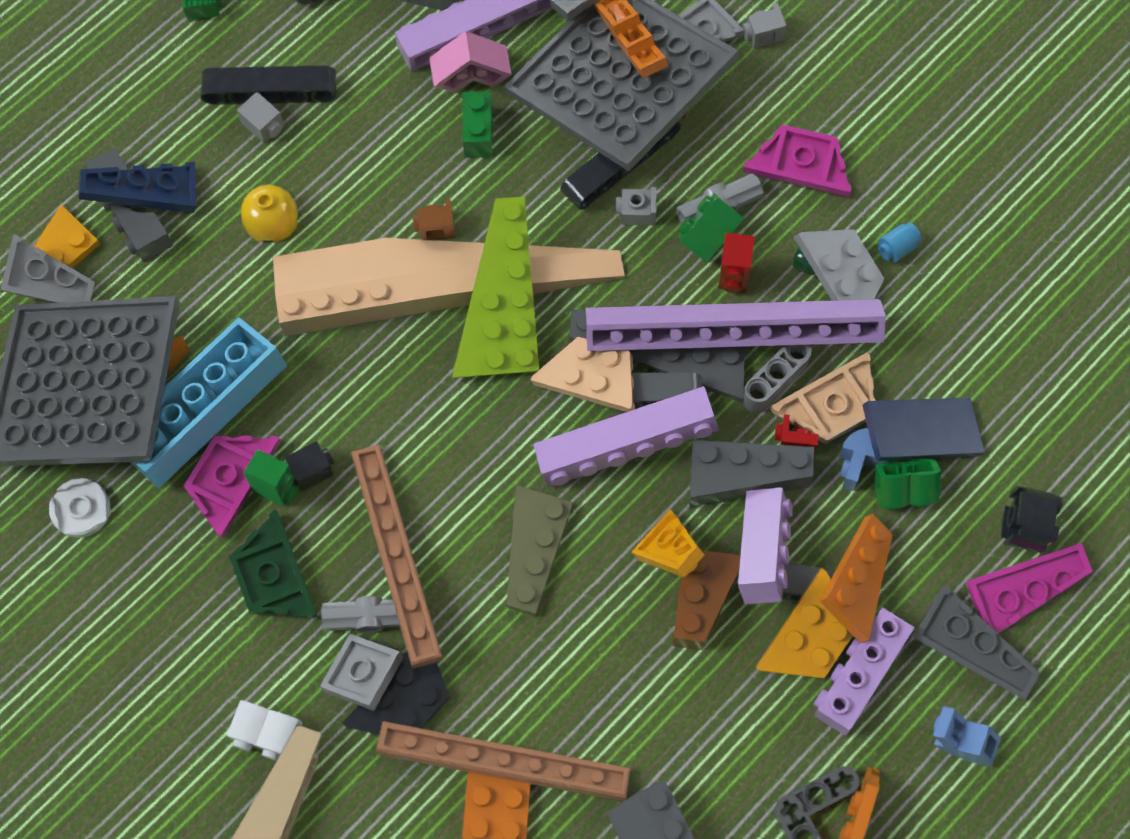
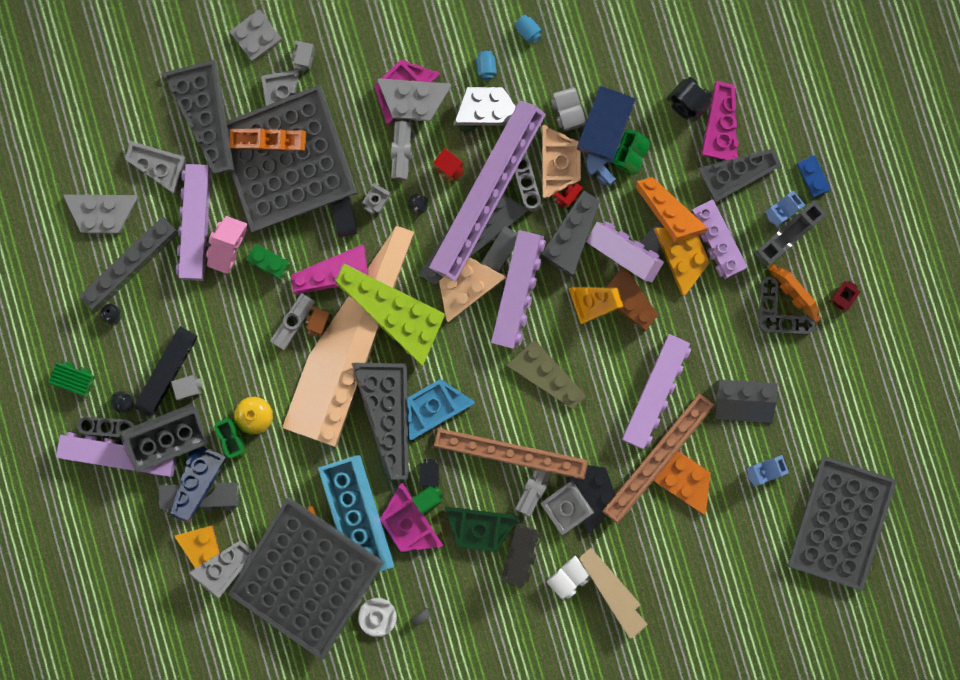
camera: 60 degrees left, 15 degrees up
green brick [678,193,744,263] -> none
none -> lavender brick [56,432,177,477]
none -> dark grey beam [77,417,135,437]
none -> black piece [110,391,133,413]
none -> dark grey slope [119,404,209,472]
none -> green brick [214,418,246,459]
none -> light grey piece [270,293,316,350]
none -> dark pink wing [291,244,368,295]
none -> dark grey wing [351,363,409,480]
none -> light grey wing [378,79,451,121]
none -> dark azure wing [407,379,475,440]
none -> black piece [408,194,429,214]
none -> dark grey tile [411,608,431,625]
none -> clear smoke wedge [501,524,542,588]
none -> dark azure brick [515,15,542,43]
none -> light grey brick [551,87,586,132]
none -> lavender brick [622,334,691,450]
none -> dark grey arch [754,200,827,268]
none -> blue plate [797,155,831,198]

